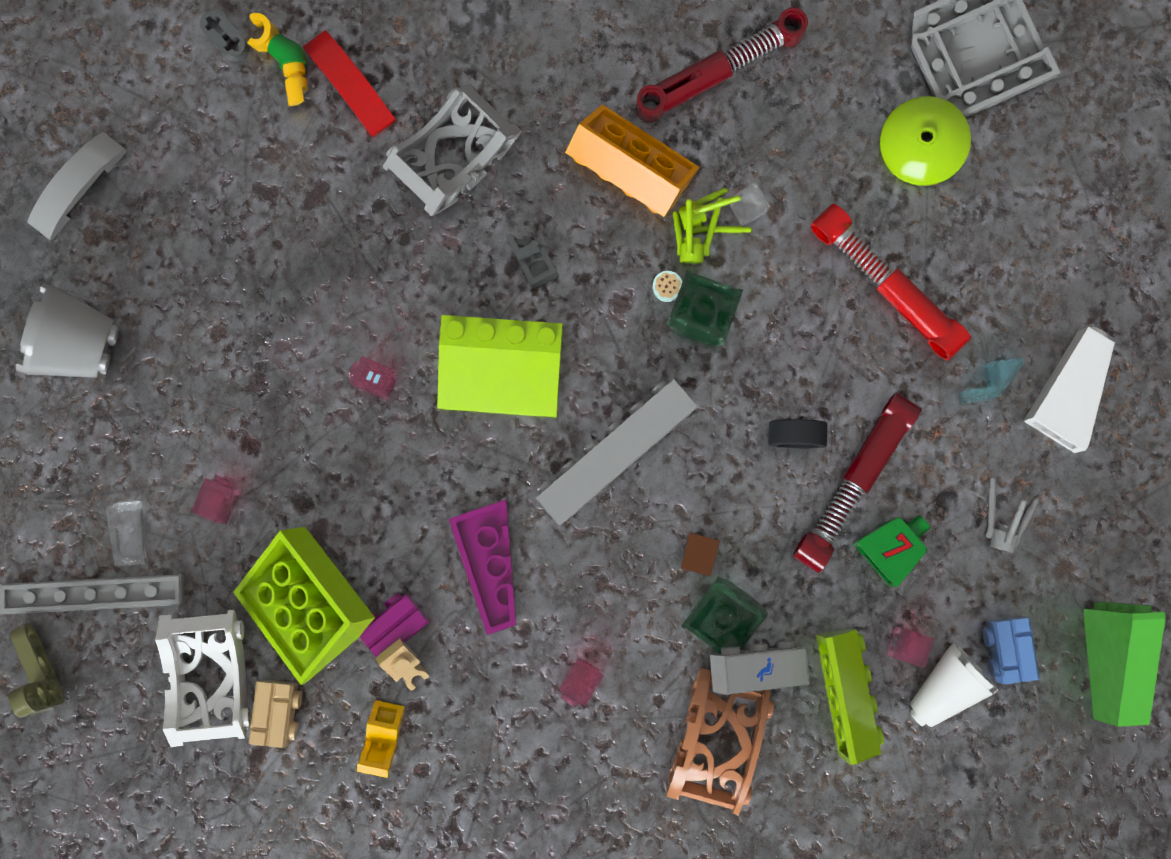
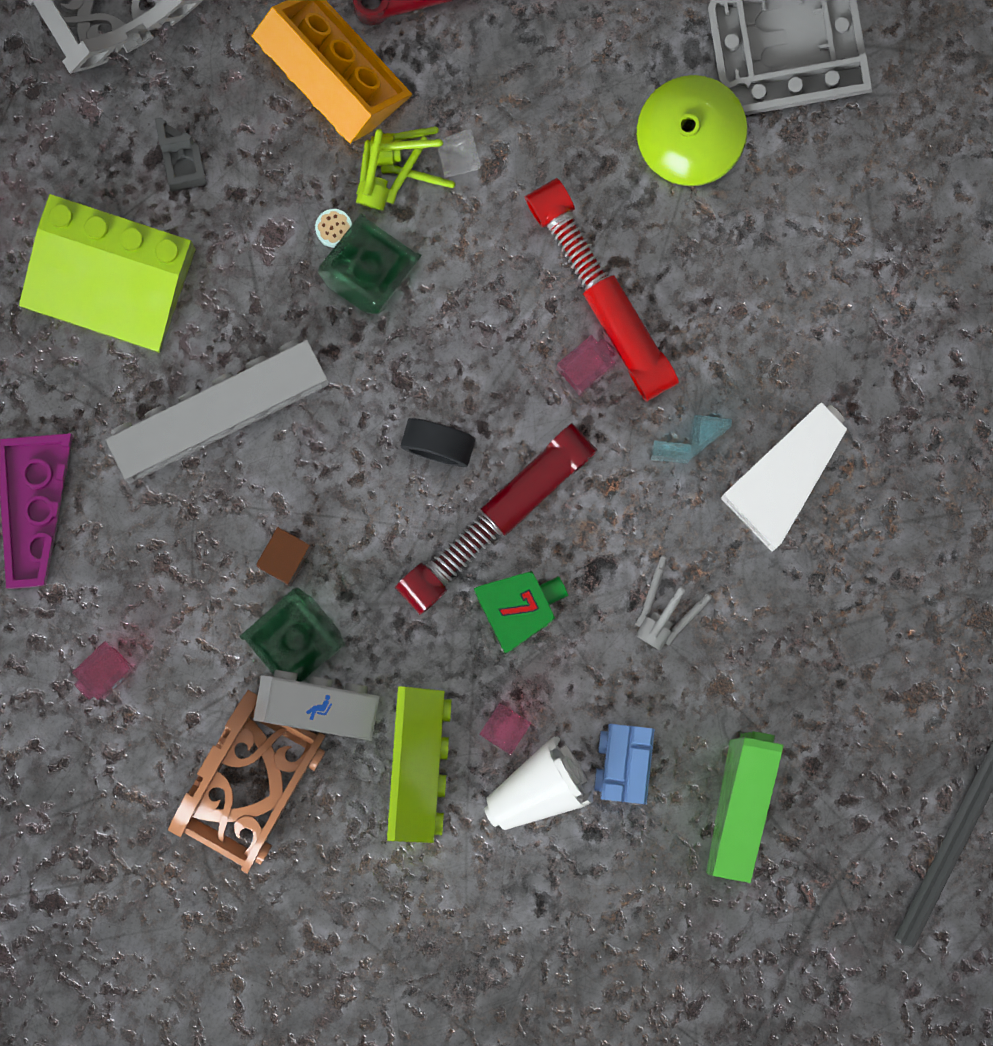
camera: 10 degrees right, 0 degrees up
none -> clear pink brick [557,335,616,397]

